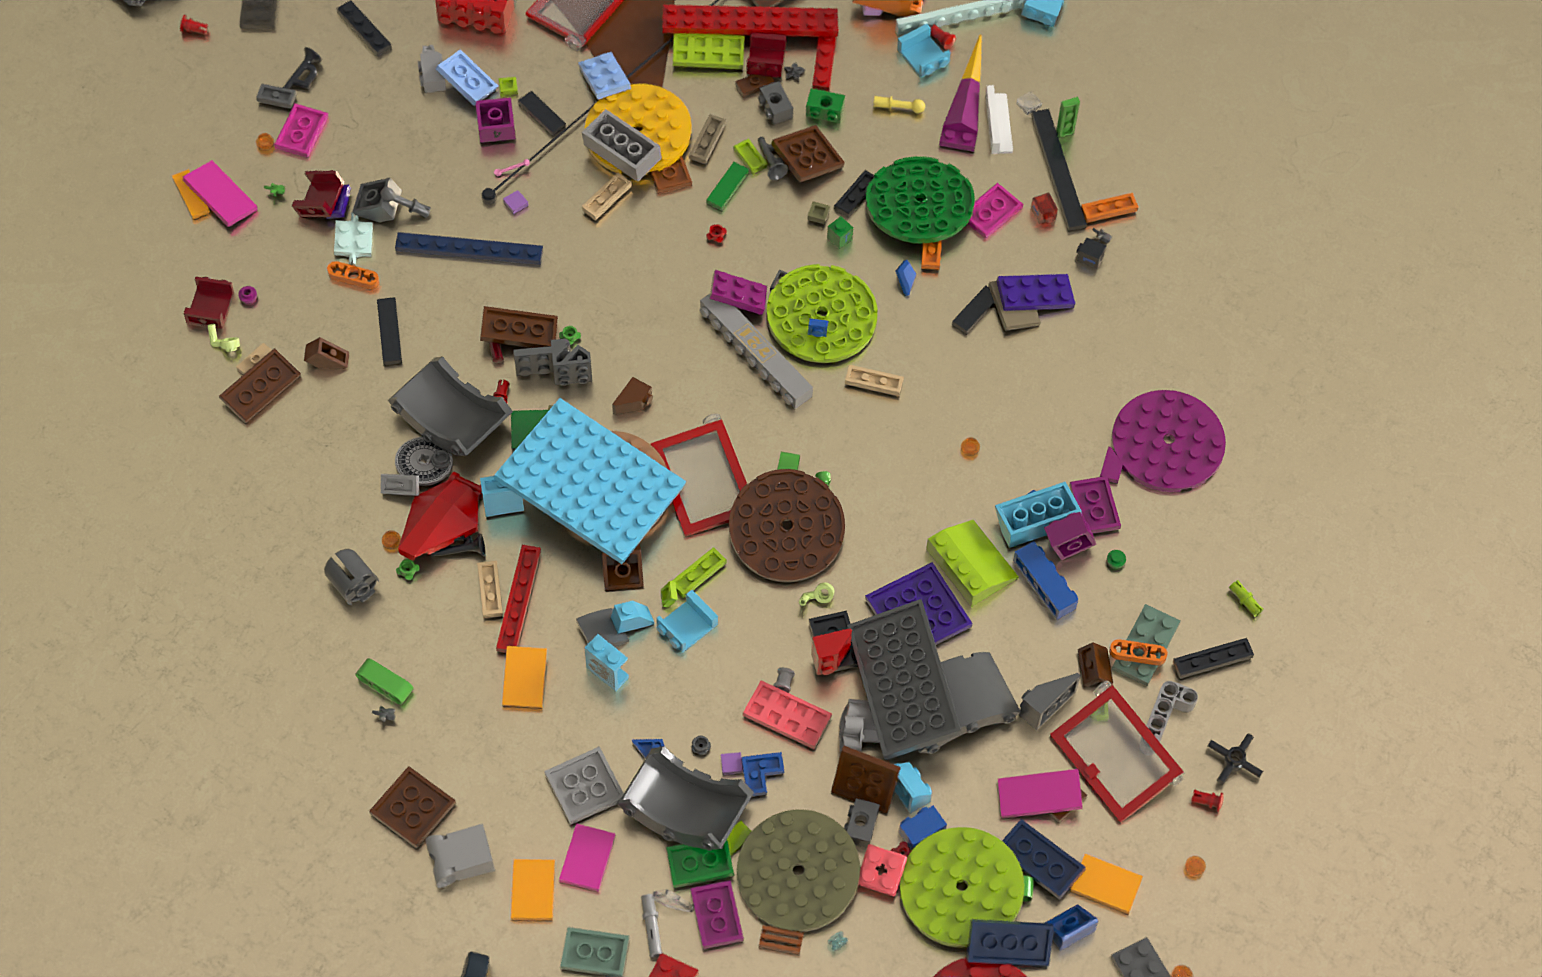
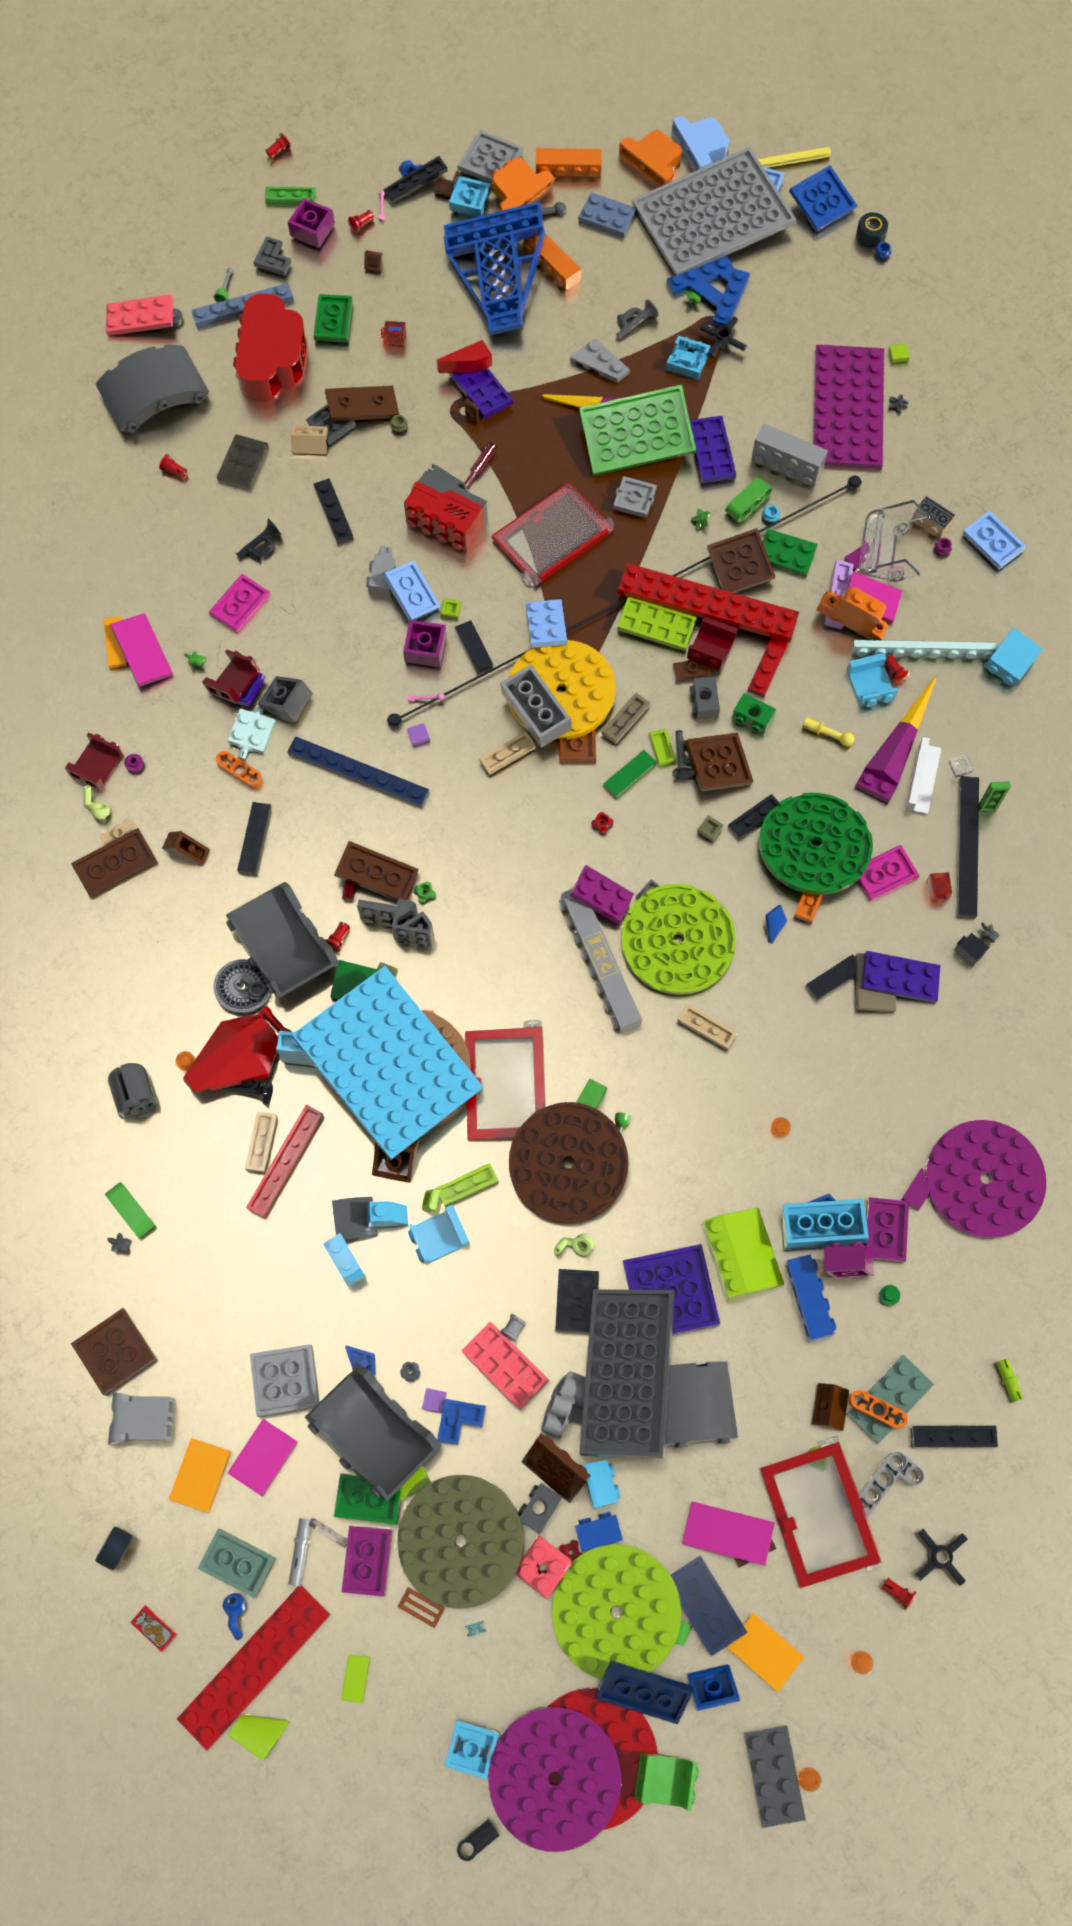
camera: 20 degrees right, 10 degrees up
dark grey plate [256,84,297,109] -> none
clear orange plate [256,133,274,150] -> none
dark grey pin [380,187,431,218] -> none
light grey plate [381,474,419,496] -> none
bright green plate [396,559,420,580] -> none
light orange tile [502,646,547,708] -> none
reddish brown slope [612,377,653,415] -> none
dark grey plant [784,62,805,80] -> none
blue plate [808,319,828,337] -> none
red slope [811,628,852,675] -> none
green brick [827,216,854,249] -> none
dark grey slope [1019,673,1081,730] -> none
orange plate [1081,193,1139,223] -> none

